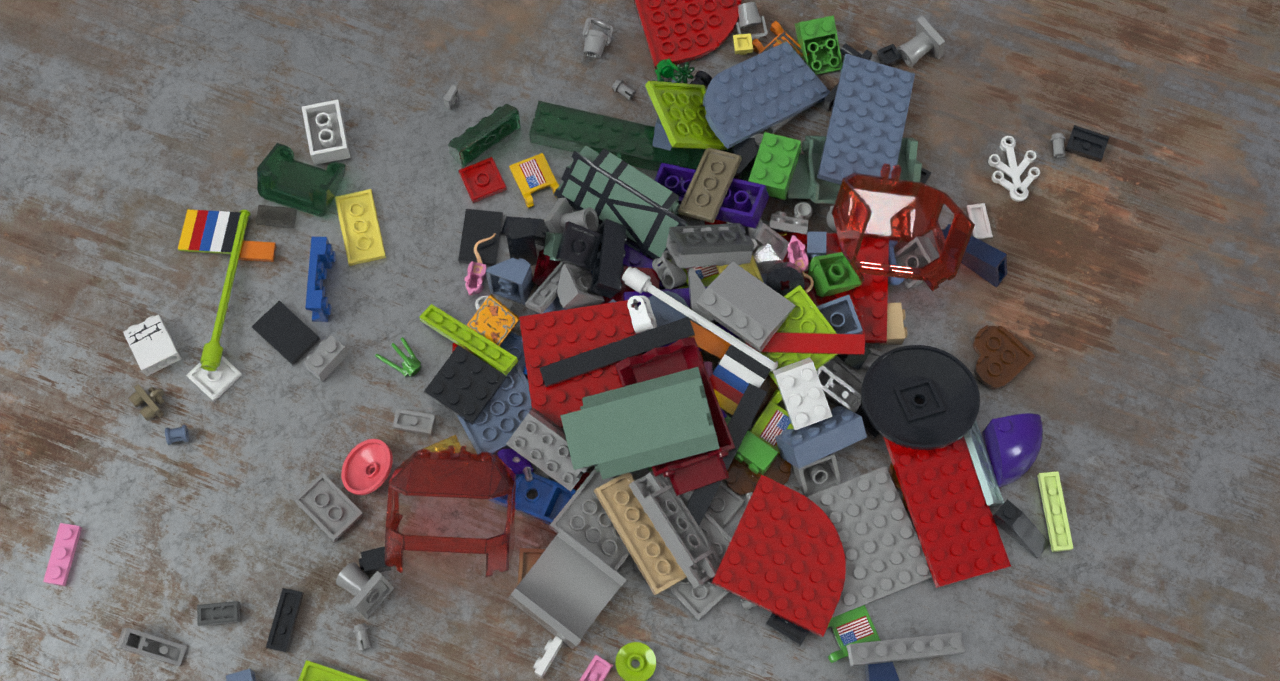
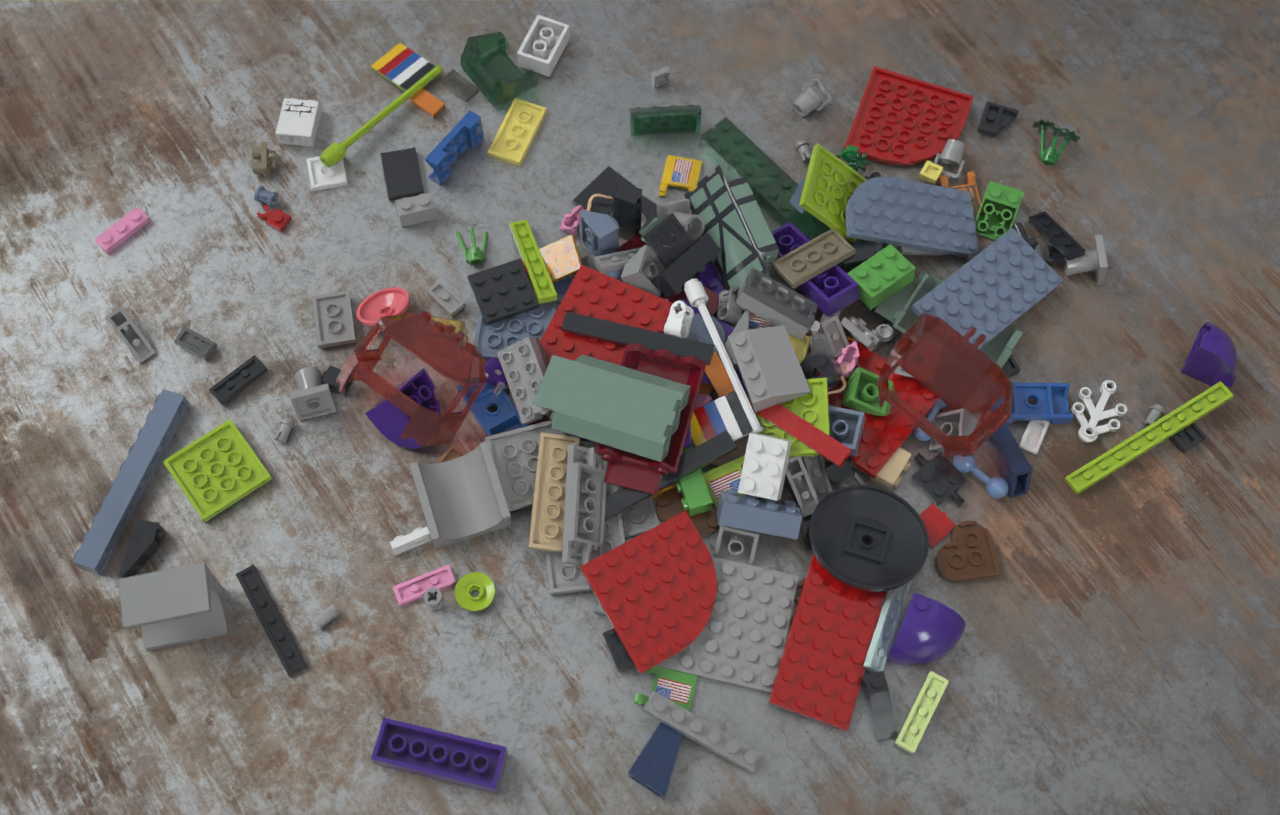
camera: 35 degrees right, 5 degrees down
red tile [458,157,507,203] -> none
sand blue brick [807,232,827,260] -> none
none -> red plate [256,205,292,233]
none -> dark purple brick [365,368,440,449]
none -> black plate [911,452,968,506]
none -> red piece [919,503,956,549]
none -> medium blue piece [953,451,1009,499]
none -> blue piece [990,382,1073,424]
none -> black tile [1029,211,1085,261]
none -> lime plate [1064,381,1234,495]
none -> dark purple brick [1181,322,1237,387]

